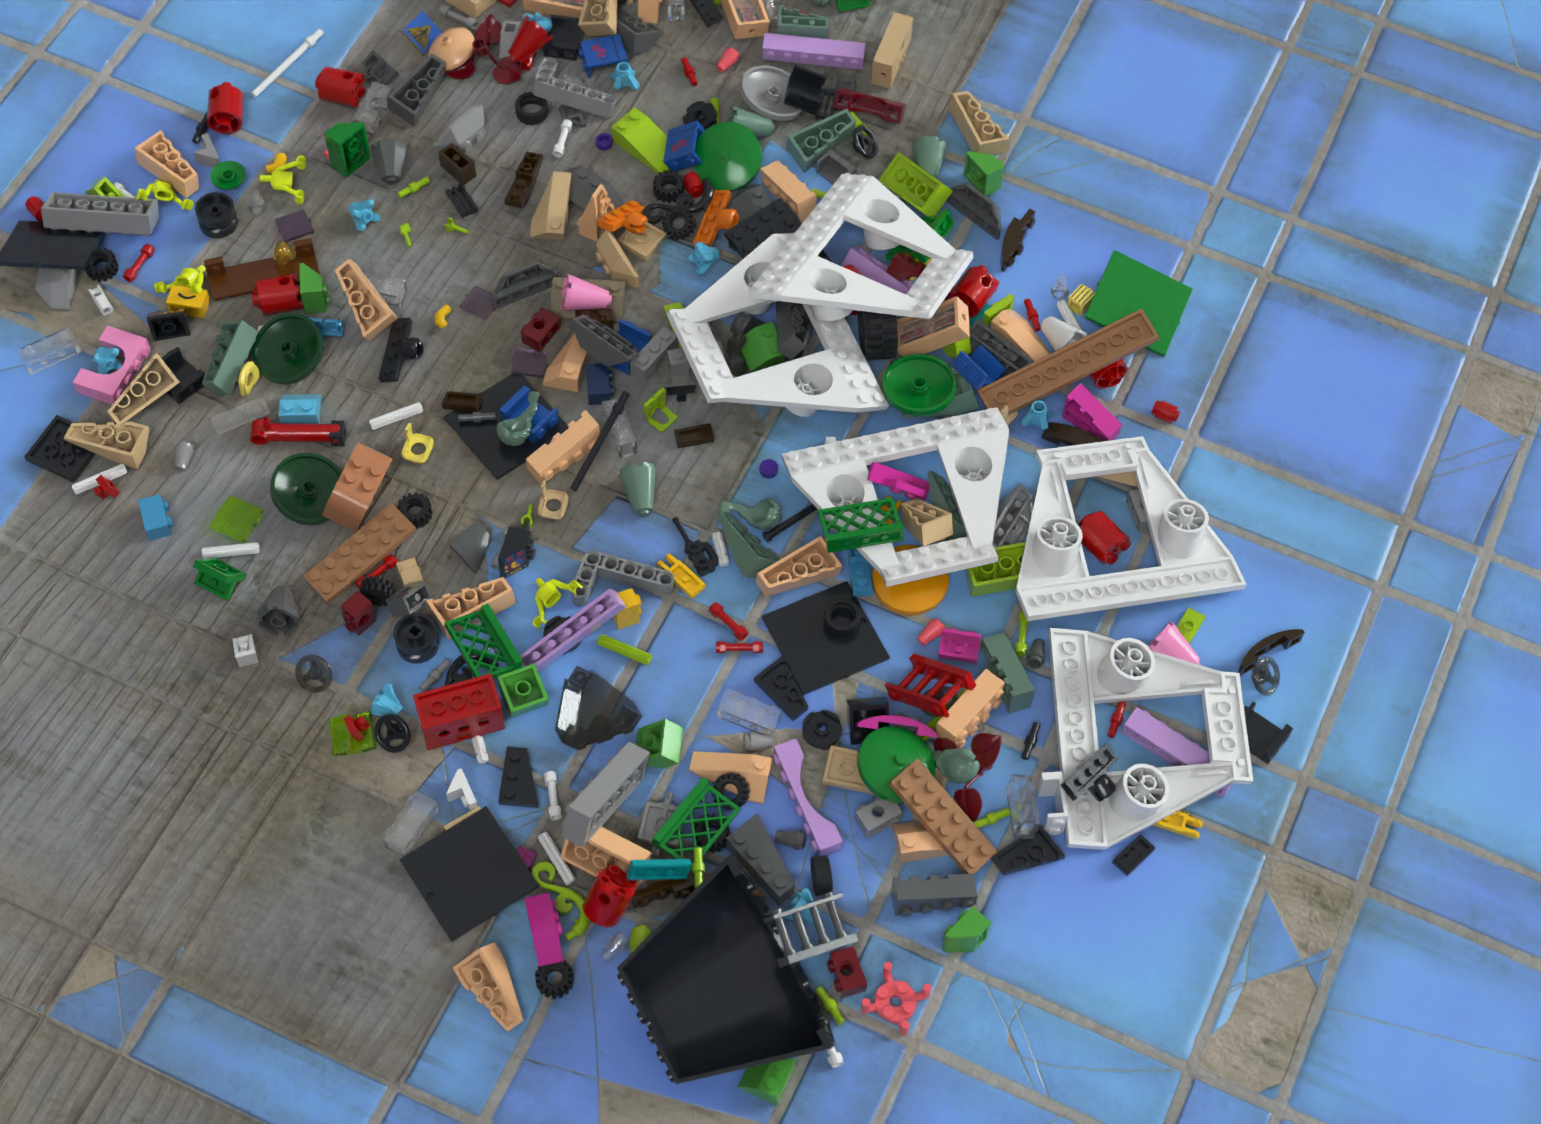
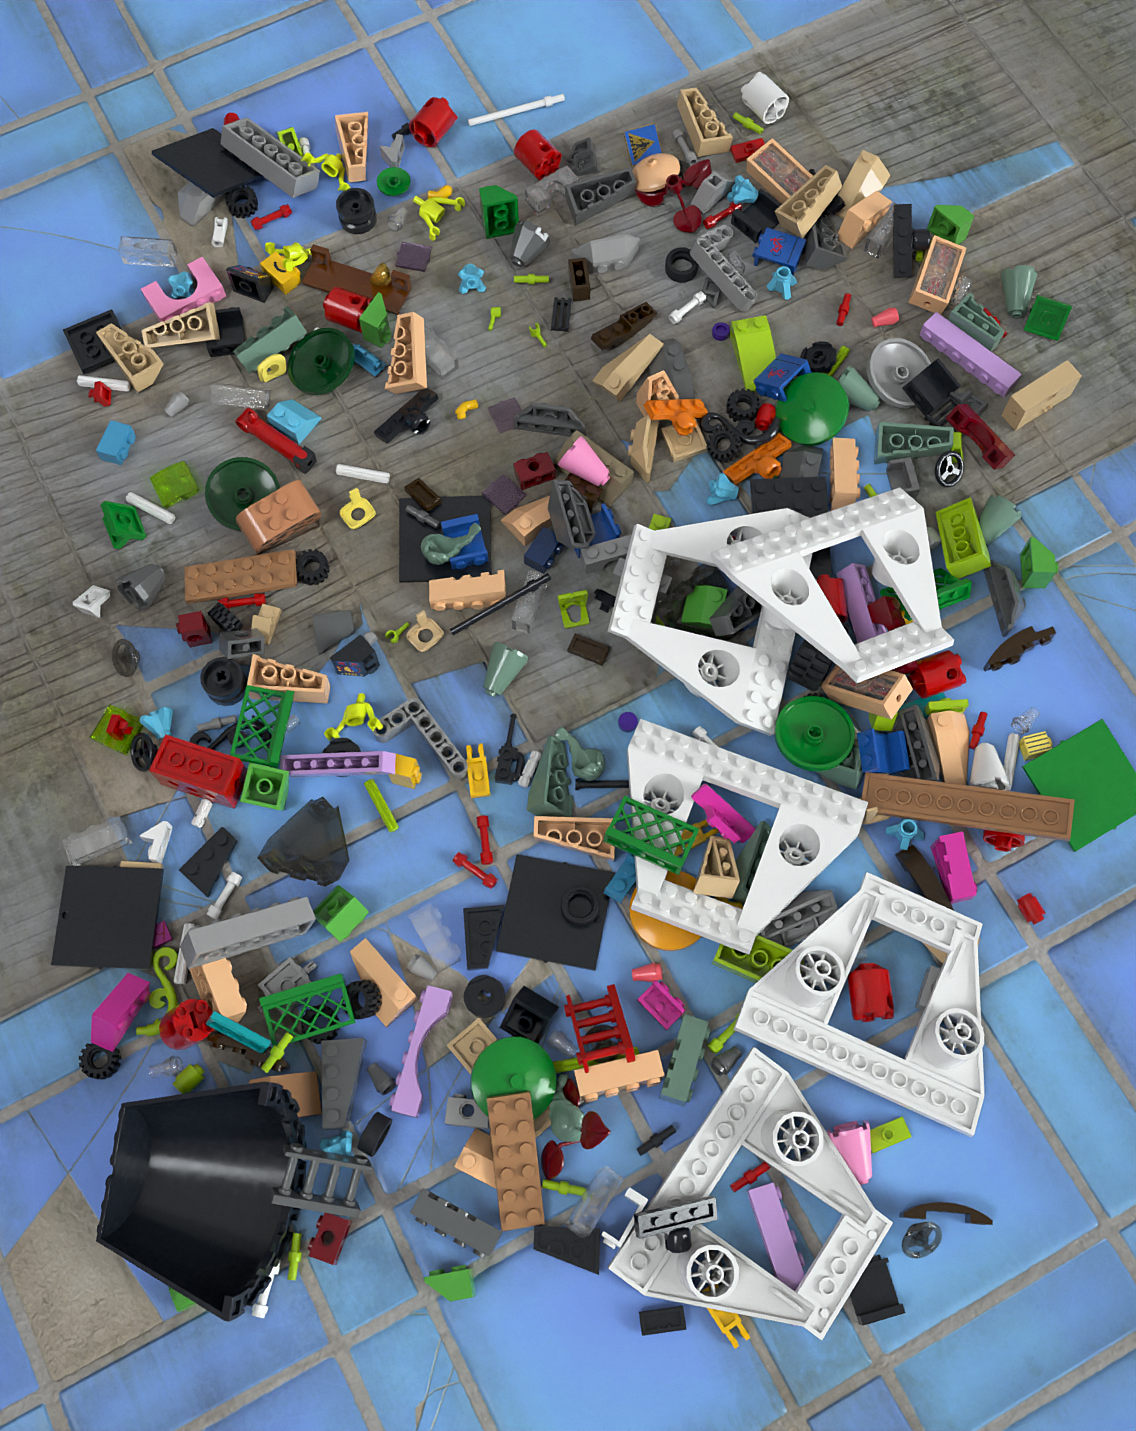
camera: 40 degrees right, 10 degrees up
light nougat wedge [453,942,524,1032] -> none
red cone [508,15,553,64] -> none
dark pink slope [855,715,937,738] -> none
coral plate [861,962,932,1036] -> none
tan wedge [948,91,1011,155] -> none

